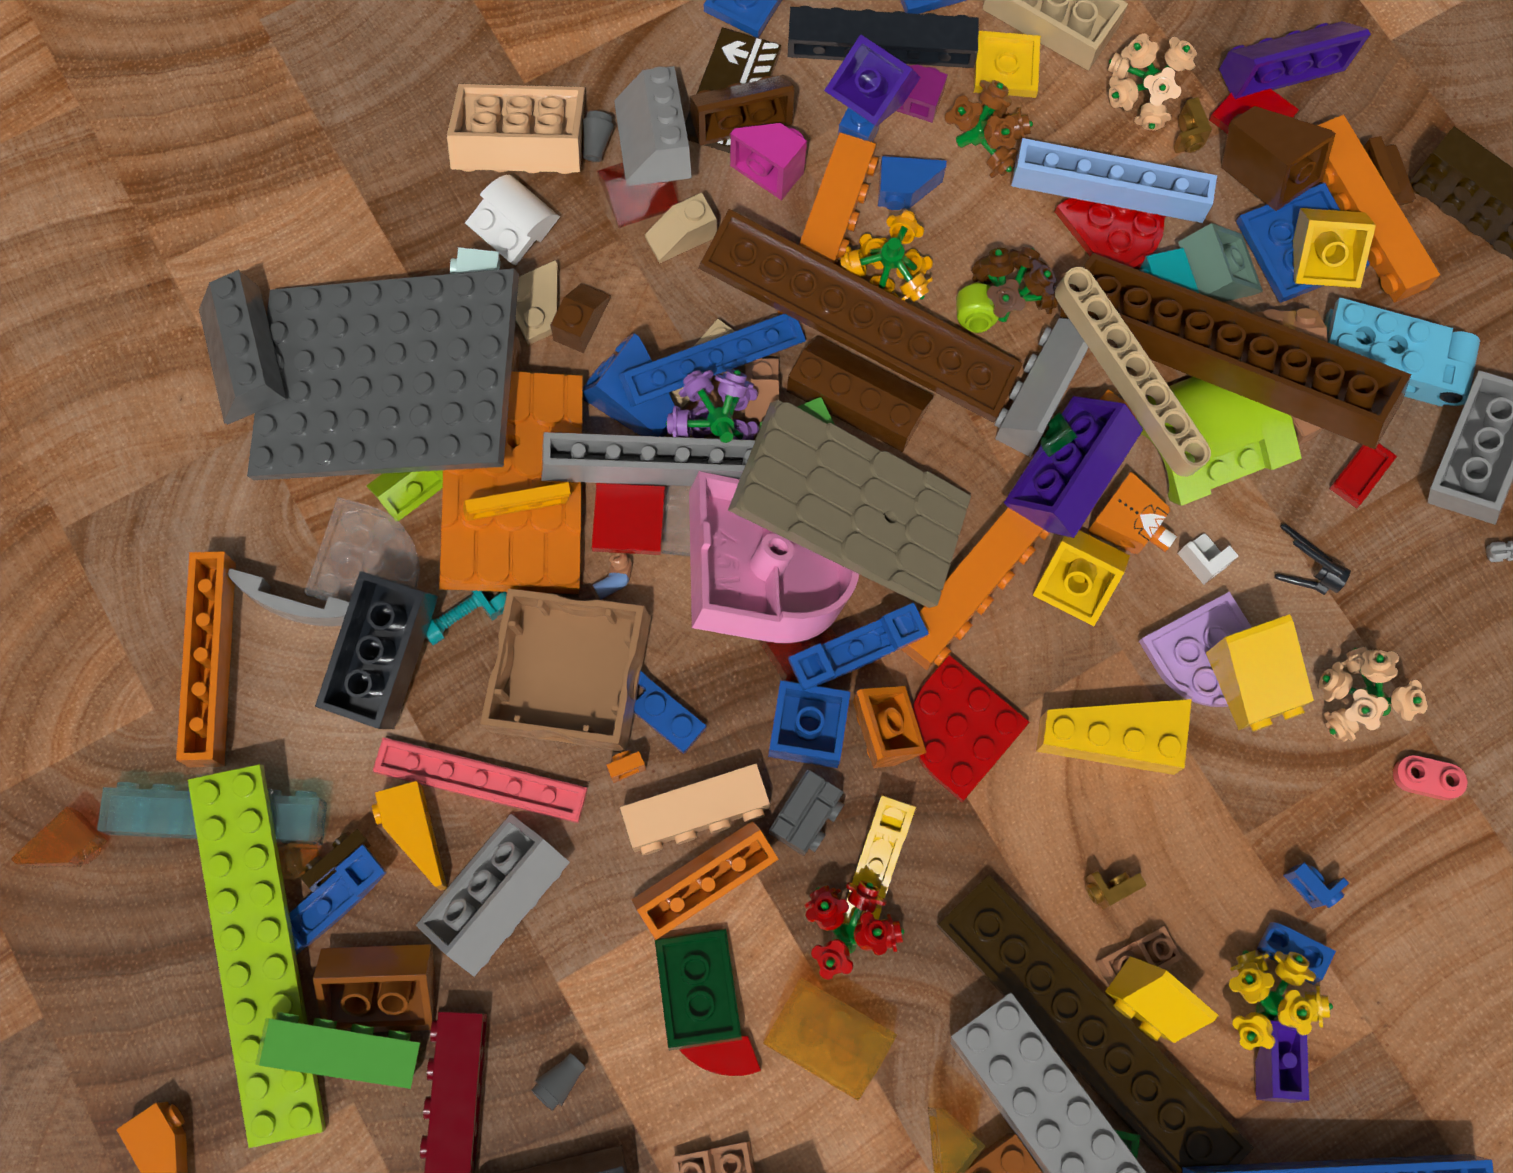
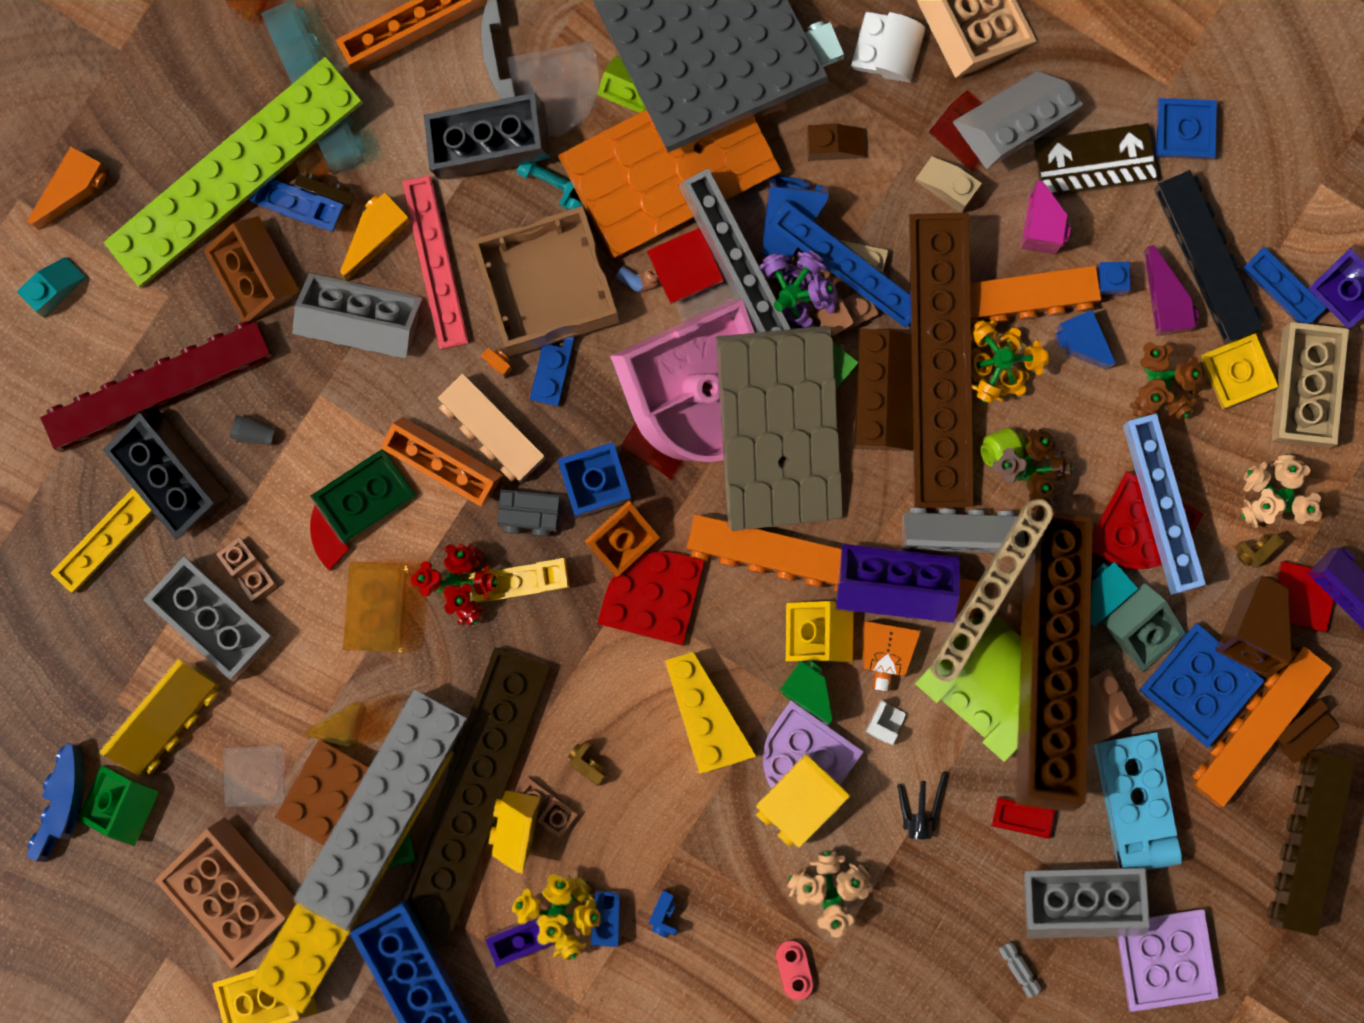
camera: 65 degrees right, 10 degrees up
bright green brick [255,1012,420,1089] -> none
light orange tile [463,482,571,521] -> none
tan wing [515,260,558,345] -> none
dark grey cone [582,111,614,162] -> none
reddish brown slope [690,75,795,146] -> none
blue slope [788,603,929,690] -> none
dark purple slope [824,34,921,127] -> none
dark green tile [1041,412,1077,457] -> none
yellow slope [1293,208,1376,288] -> none
none -> green slope [778,660,832,725]

